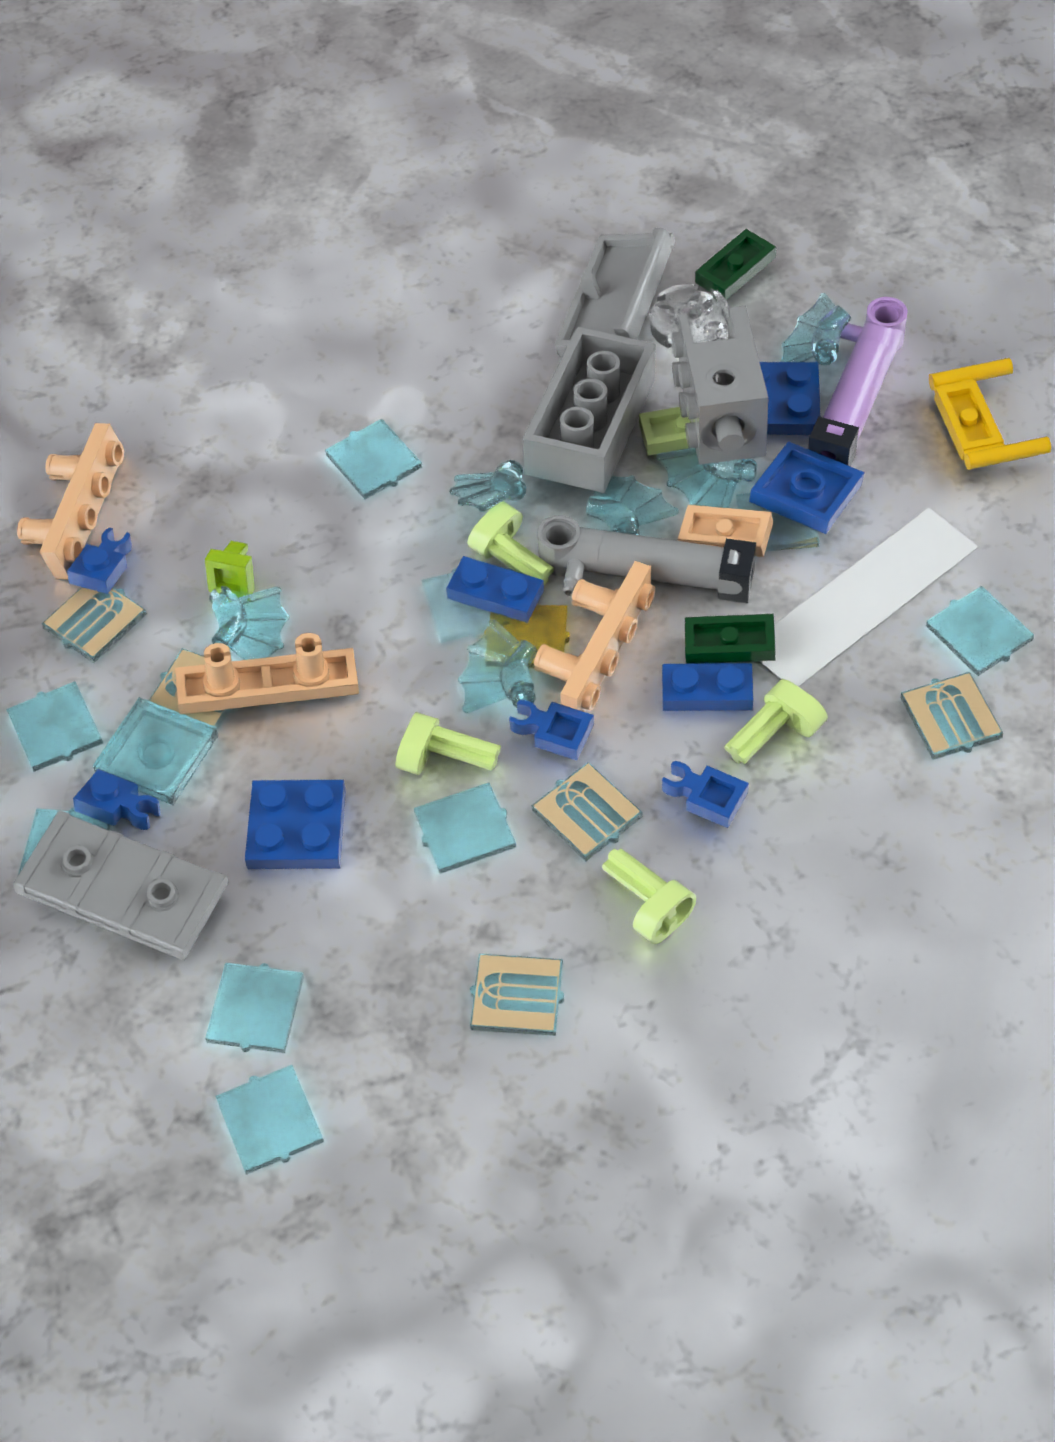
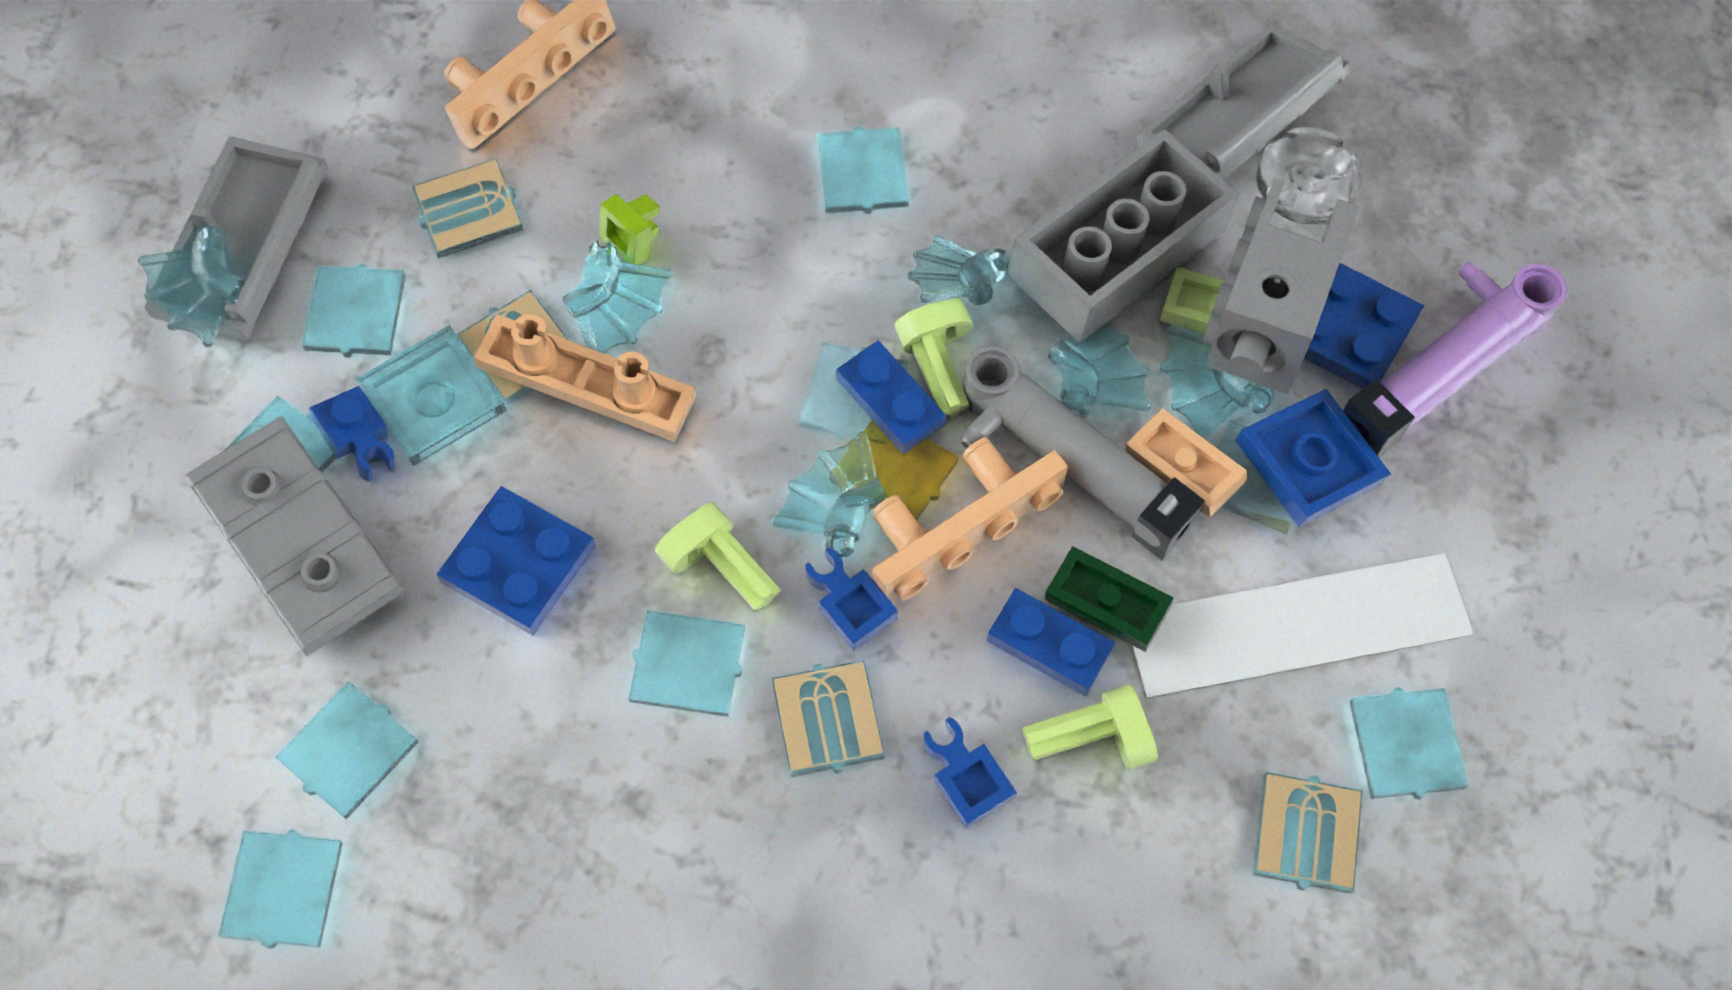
camera: 25 degrees right, 10 degrees up
blue plate [67,528,132,594] -> none
piece [470,954,565,1036] -> none
yellowish green piece [602,848,696,944] -> none
dark green plate [695,229,776,301] -> none
clear light blue arm [780,293,851,366] -> none
yellow plate [929,358,1051,470] -> none

